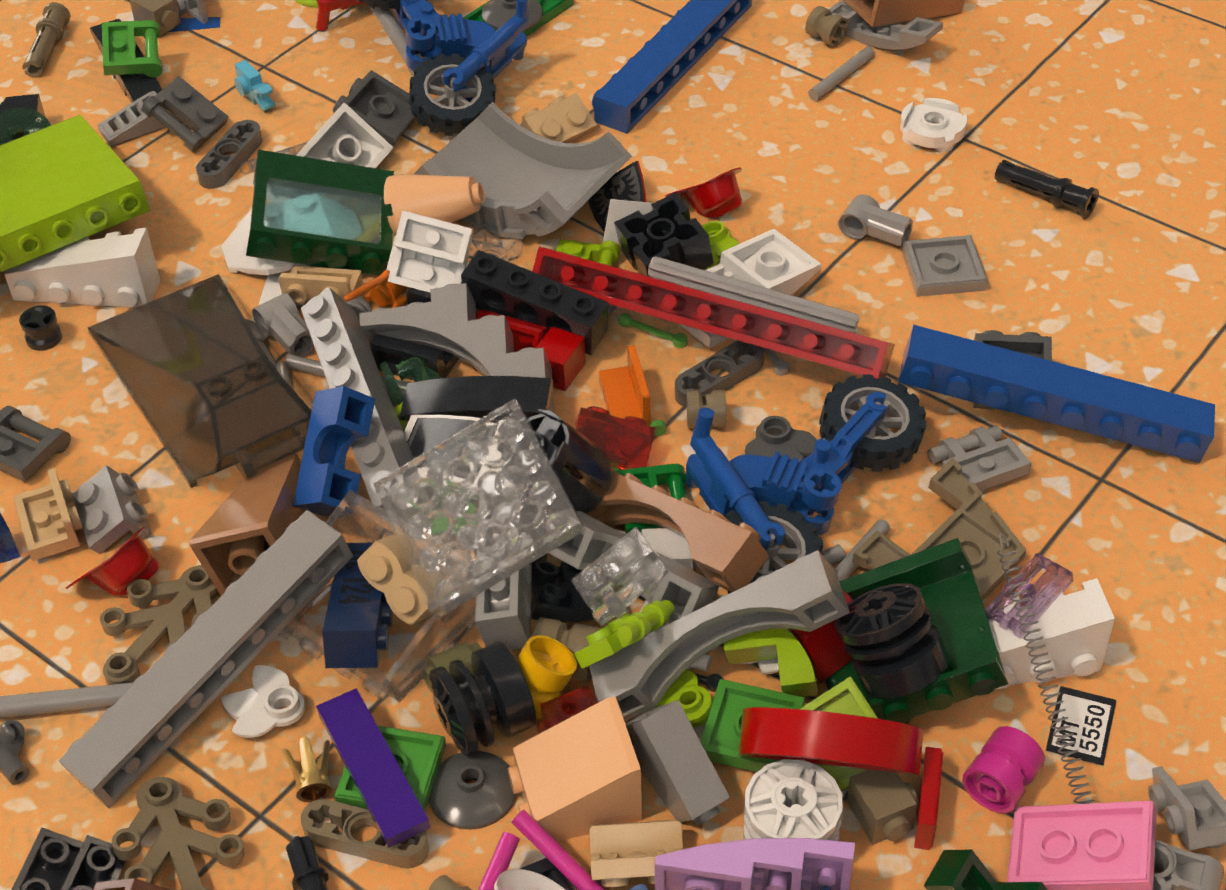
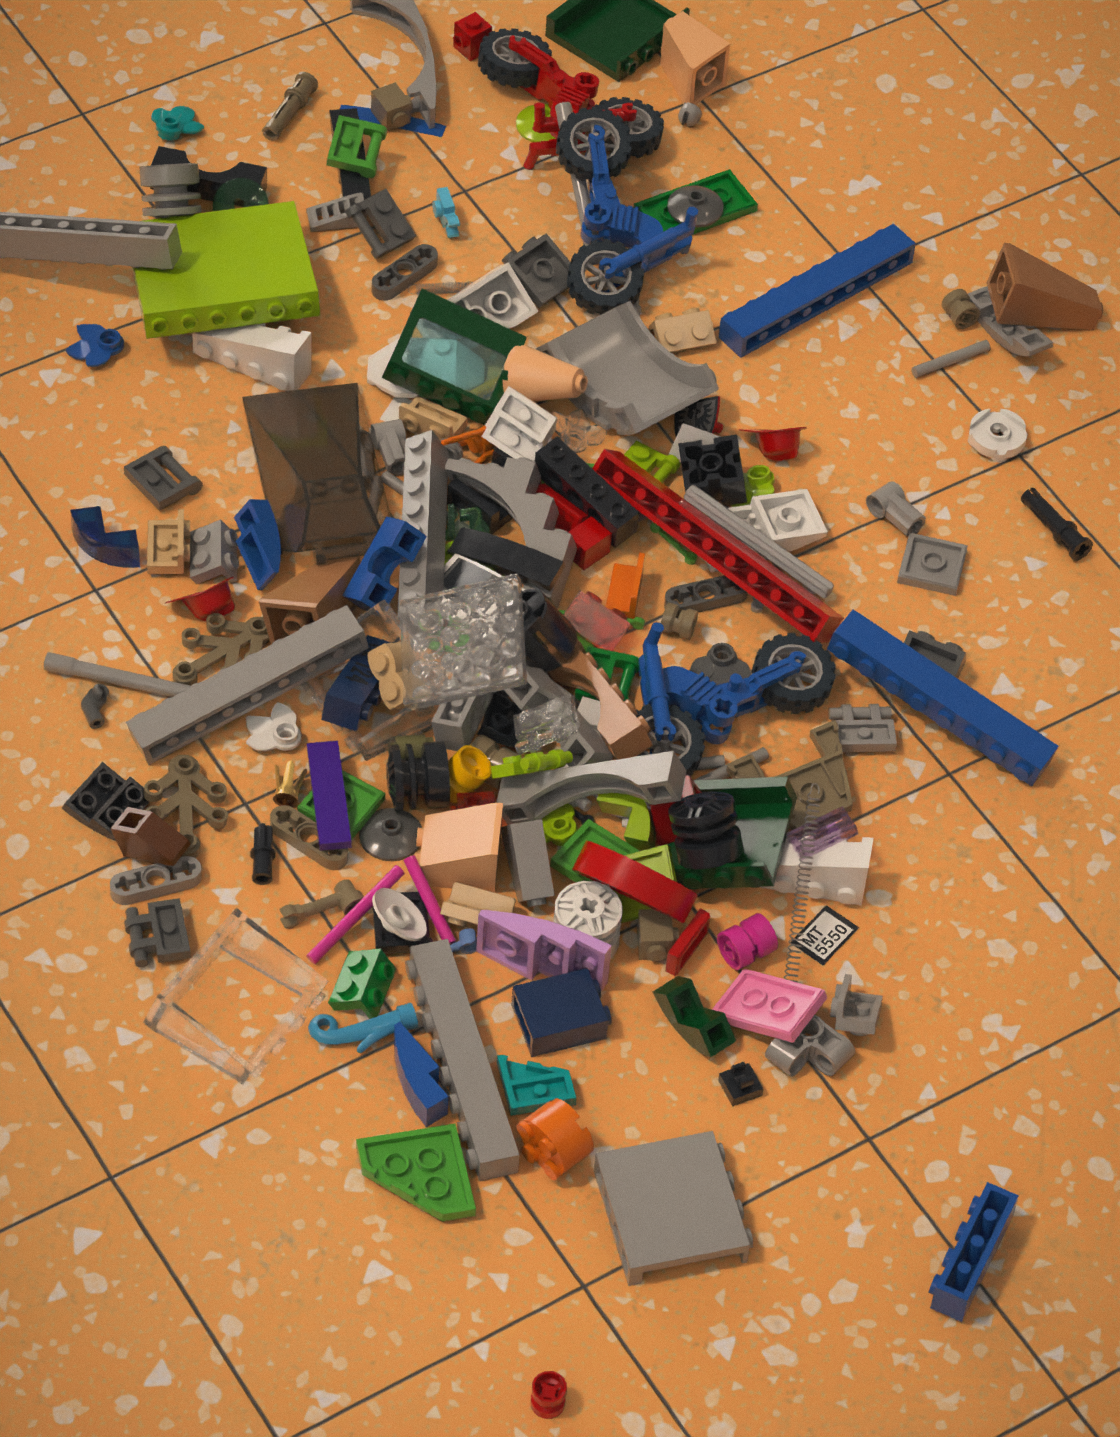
camera: 15 degrees right, 5 degrees up
black wheel [19,305,62,351] -> none
none -> blue slope [234,499,281,590]

